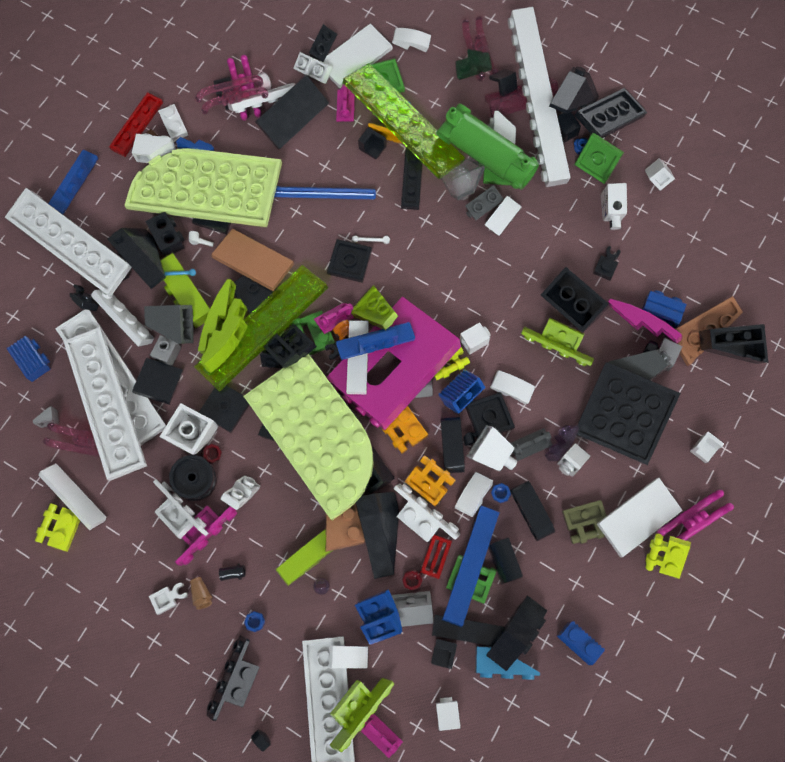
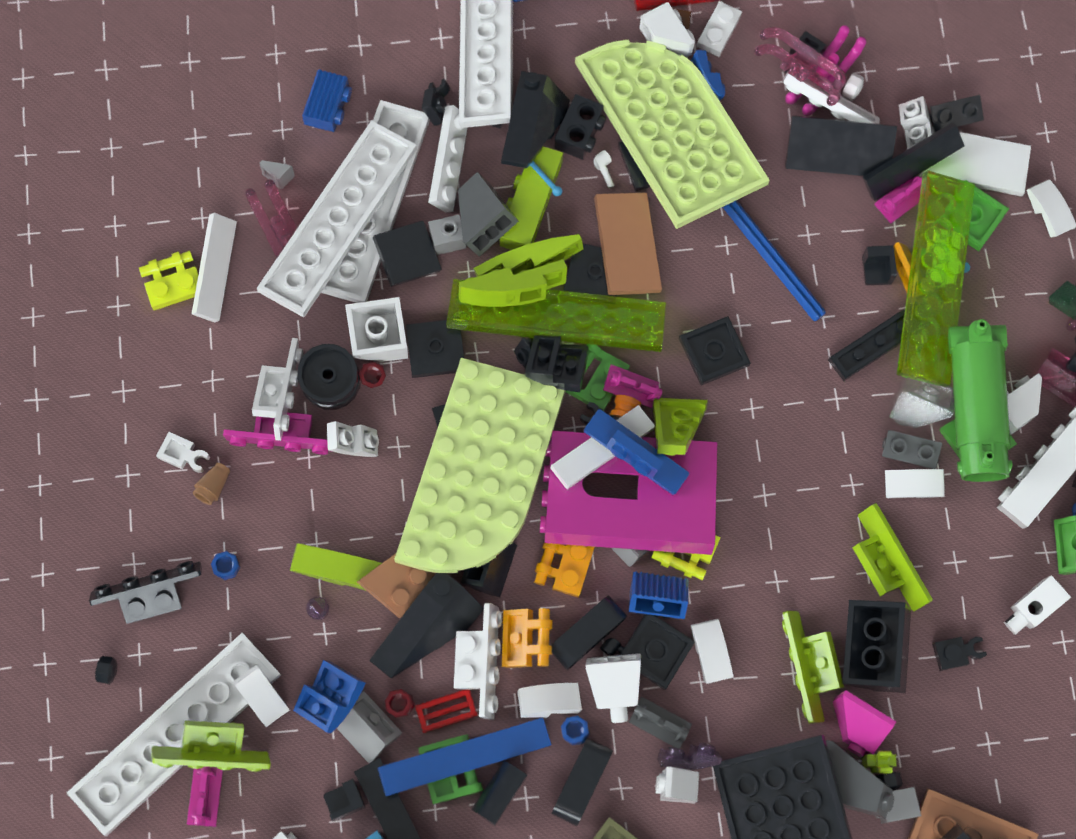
camera: 45 degrees right, 0 degrees up
black pin [219,564,246,581] -> none
white hinge [352,235,390,244] -> none
white brick [460,323,490,355] -> none
dark pink slope [608,299,682,344] -> none
blue brick [642,290,687,329] -> none
none -> dark pink slope [833,690,896,757]
none -> lime bracket [852,503,932,611]
none -> black tile [862,122,965,201]
none -> lime plate [862,751,896,774]

